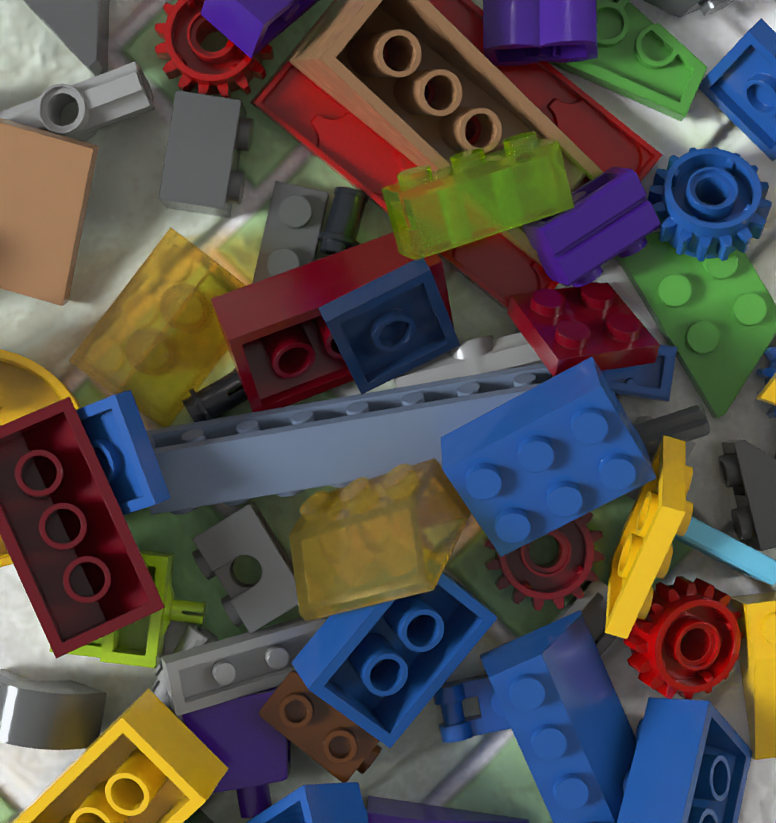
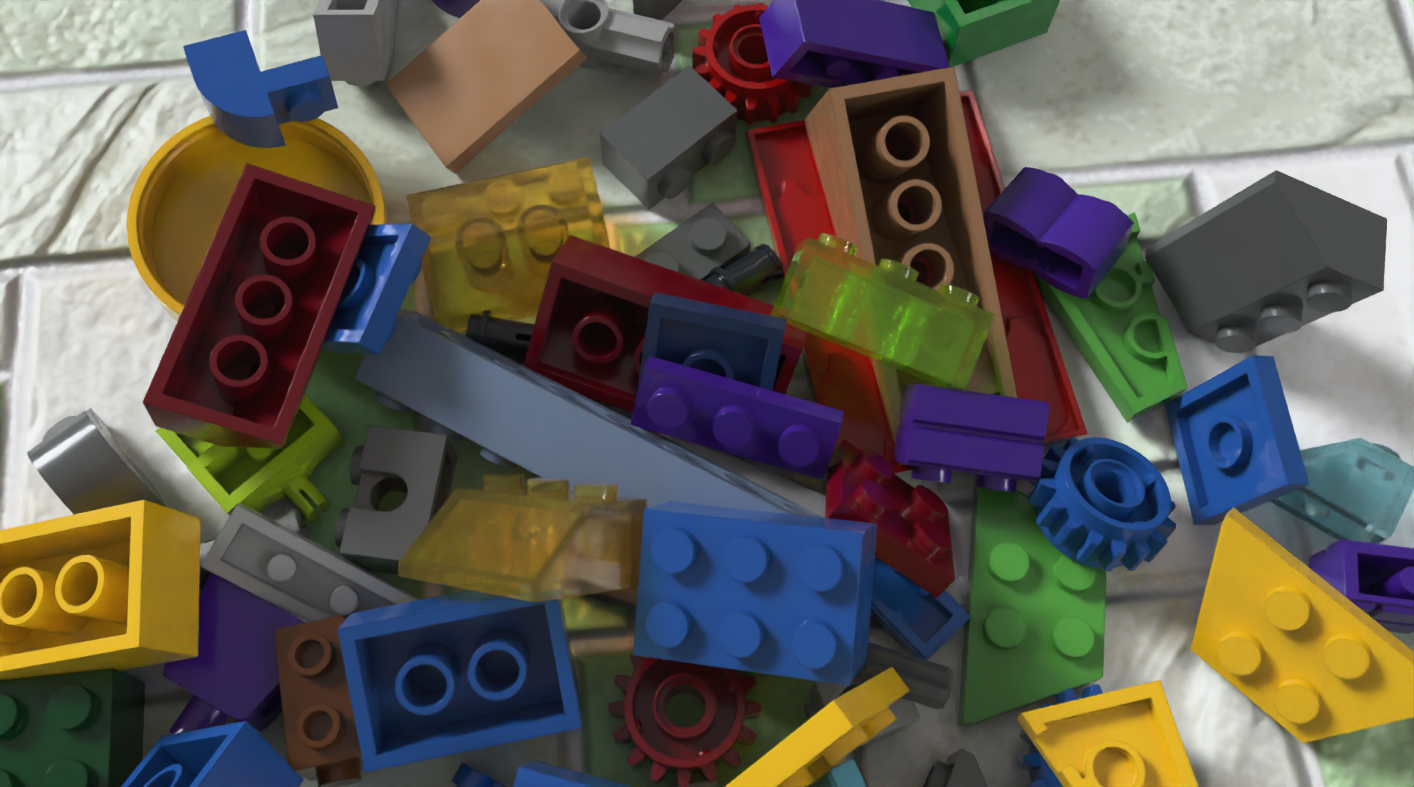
camera: 35 degrees right, 20 degrees down
none -> dark purple plate [630,356,844,480]

